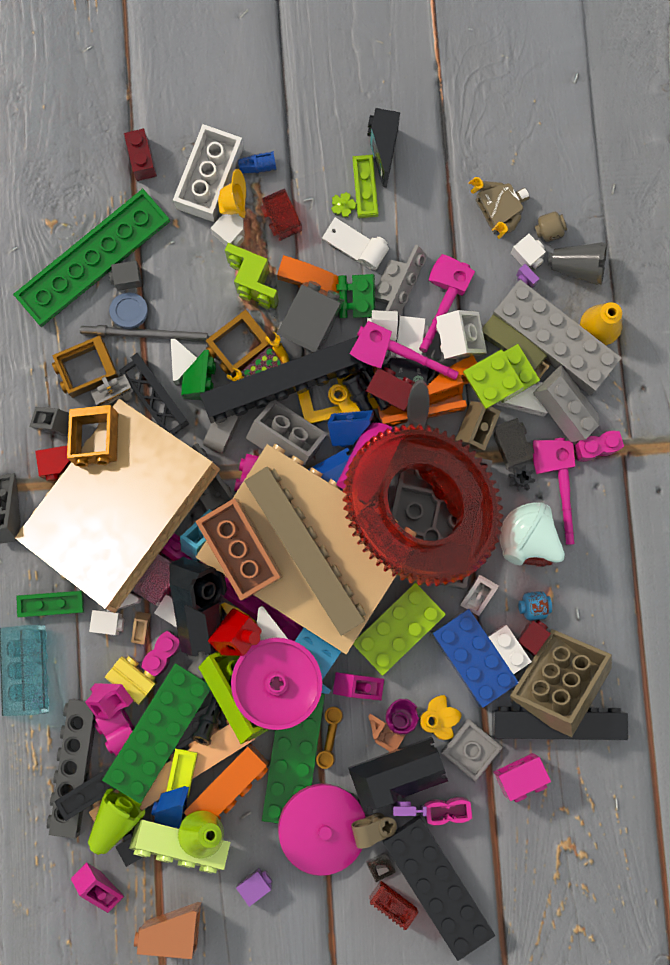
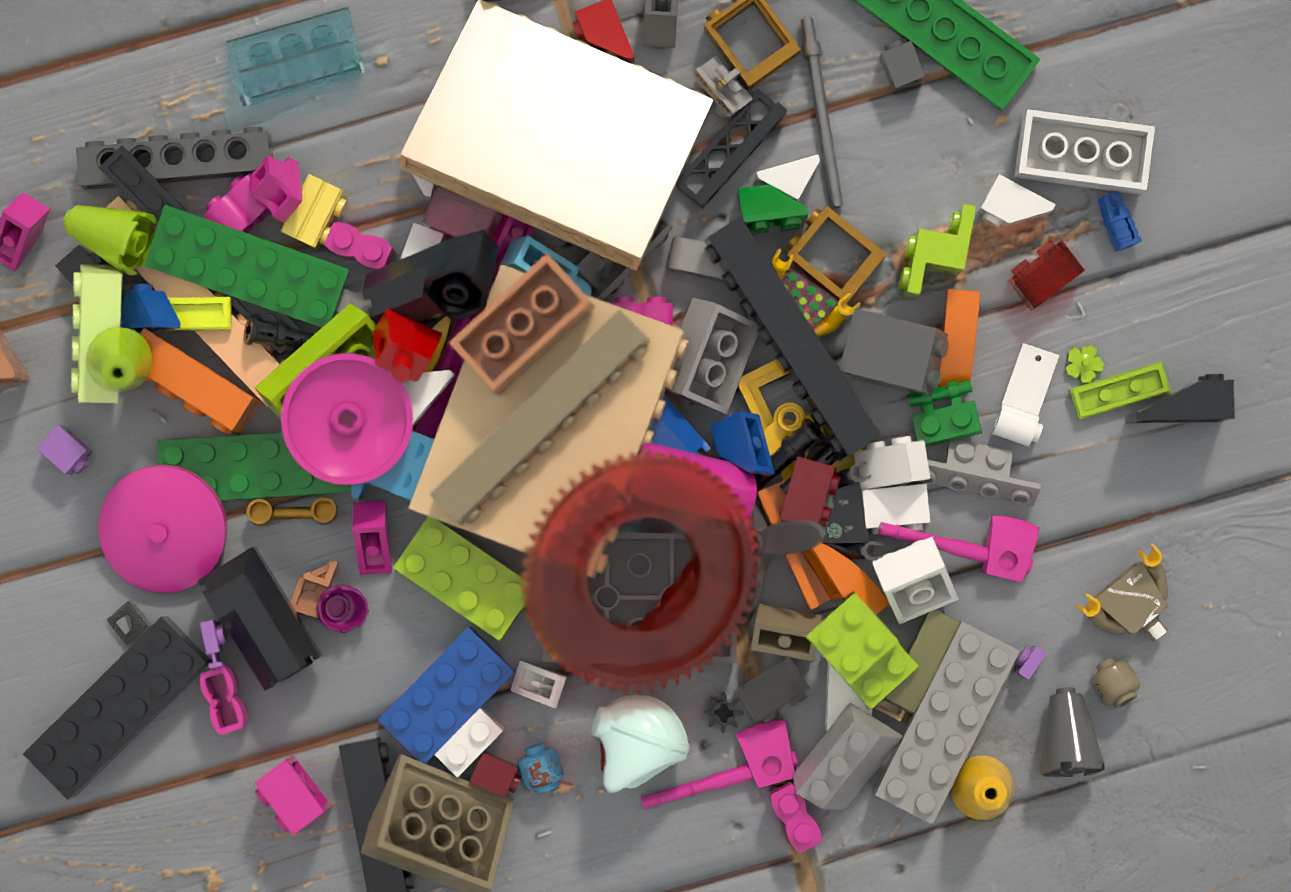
camera: 85 degrees right, 5 degrees up
green plate [16,591,84,618] -> none
pearl gold window [67,405,118,467] -> none
white brick [89,610,124,635] -> none
sand blue piece [109,292,148,329] -> none
dark red brick [124,128,157,181] -> none
tan piece [131,611,151,645] -> none
yellow piece [218,169,246,218] -> none
dark pink piece [349,321,459,380] -> none
dark tan piece [351,813,397,849] -> none
clear red brick [369,881,419,930] -> none
yellow plate [420,695,462,740] -> none
light grey tile [441,719,503,782] -> none
white brick [511,234,546,269] -> none

